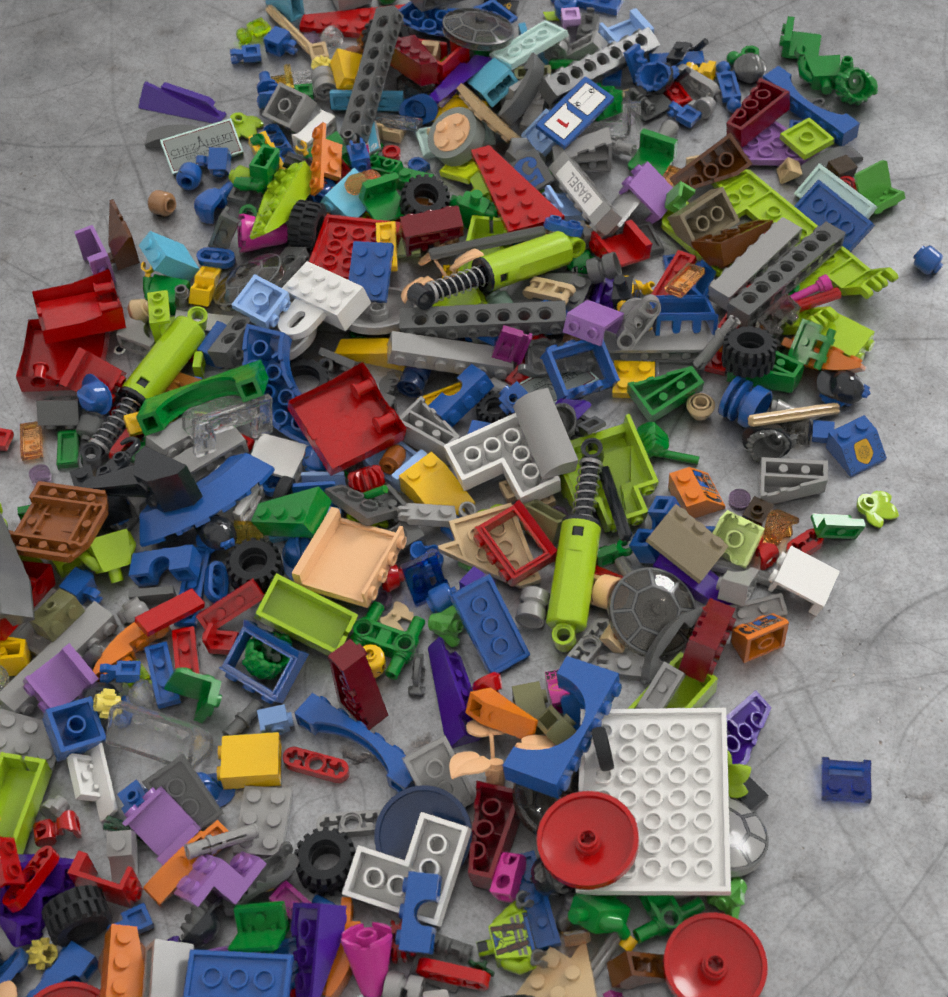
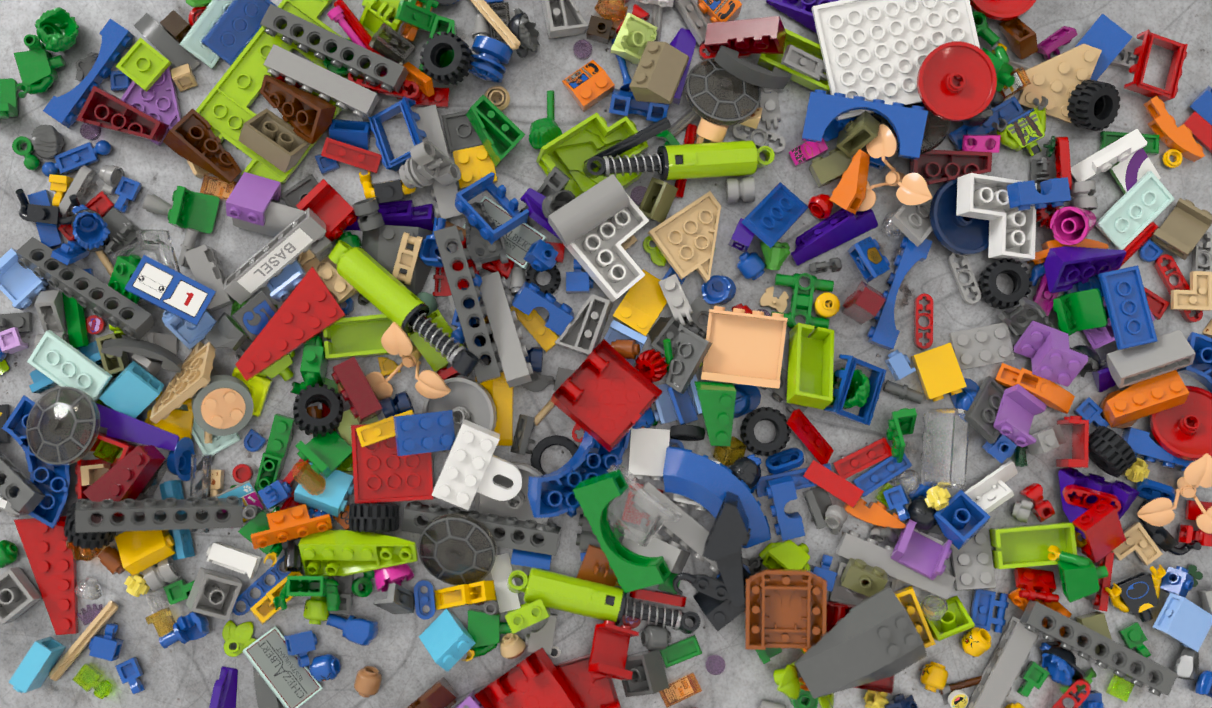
camera: 110 degrees left, 30 degrees up
blue piece [77,374,112,415] -> none
yellow tile [123,412,143,437] -> none
light grey pin [184,823,259,860] -> none
lime tile [192,351,206,379] -> none
red bracket [202,623,239,655] -> none
light blue plate [231,274,291,329] -> none
tan slope [308,41,329,63] -> none
clear blue plate [400,549,449,605] -> none
dark grey axle [429,226,546,260] -> none
light grey hinge [458,501,476,518] -> none
red window [473,499,557,587] -> none
magenta plate [491,325,532,365] -> none
blue plate [544,215,584,237] -> none
medium lavender panel [563,300,624,346] -> none
black tyre [592,726,614,772] -> none
clear orange tile [664,262,705,298] -> none
bright green panel [665,181,695,213] -> none
light grey pin [693,315,741,370] -> none
light grey arch [716,567,759,607] -> none
none -> dark blue wheel [380,391,415,418]
none -> blue slope [847,236,890,283]

